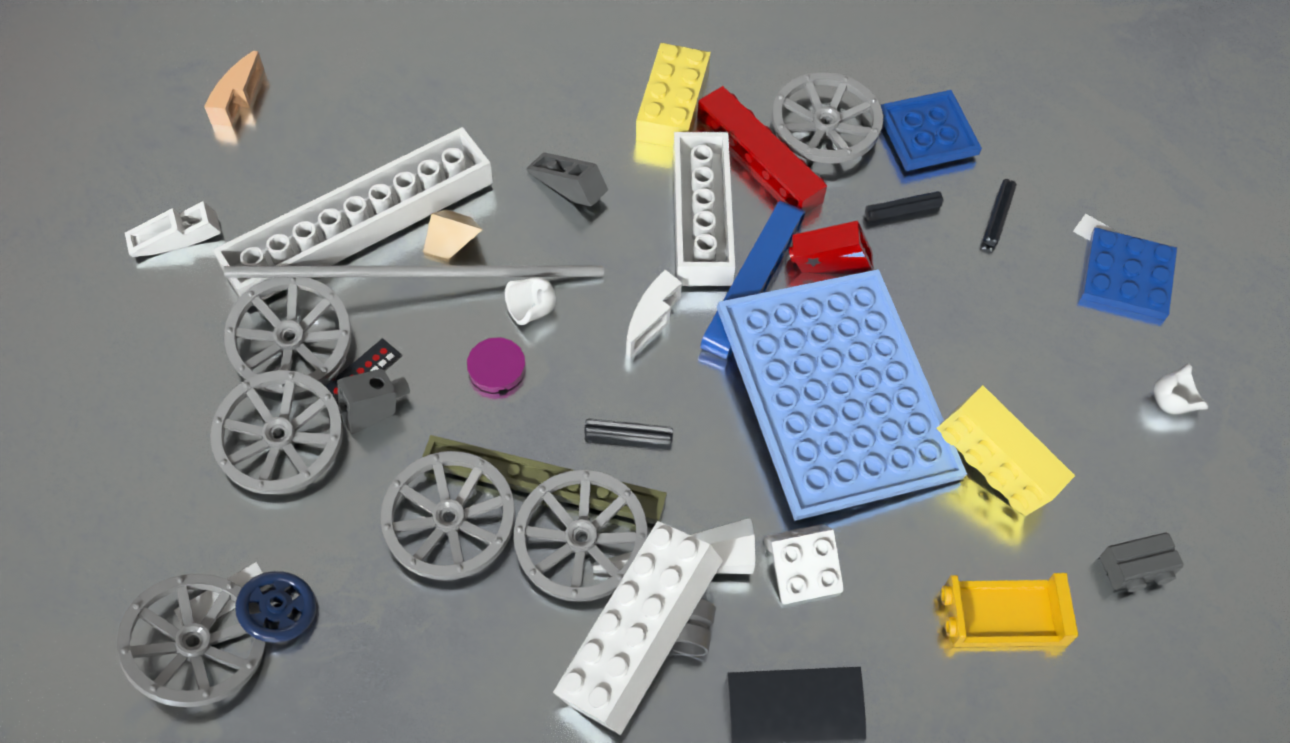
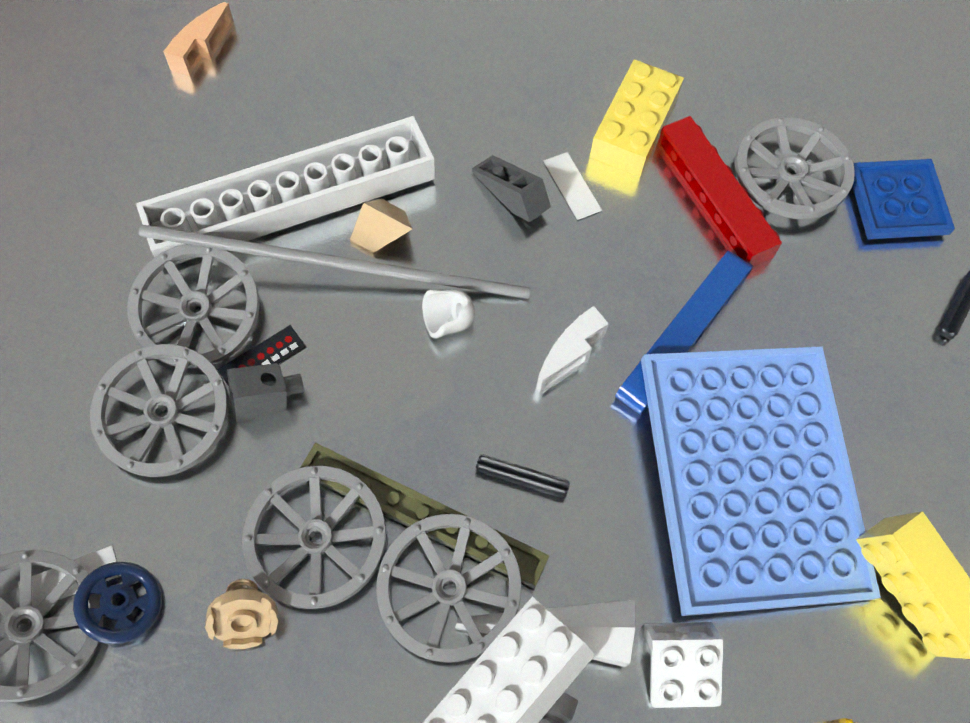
camera: 10 degrees right, 5 degrees up
white slope [125,201,221,257] -> none
magenta tile [467,337,526,393] -> none
white brick [673,132,735,286] -> none
red slope [789,220,874,274] -> none
black axle [865,191,944,221] -> none
none -> tan tile [205,579,278,649]
none -> white sticker [543,152,602,220]

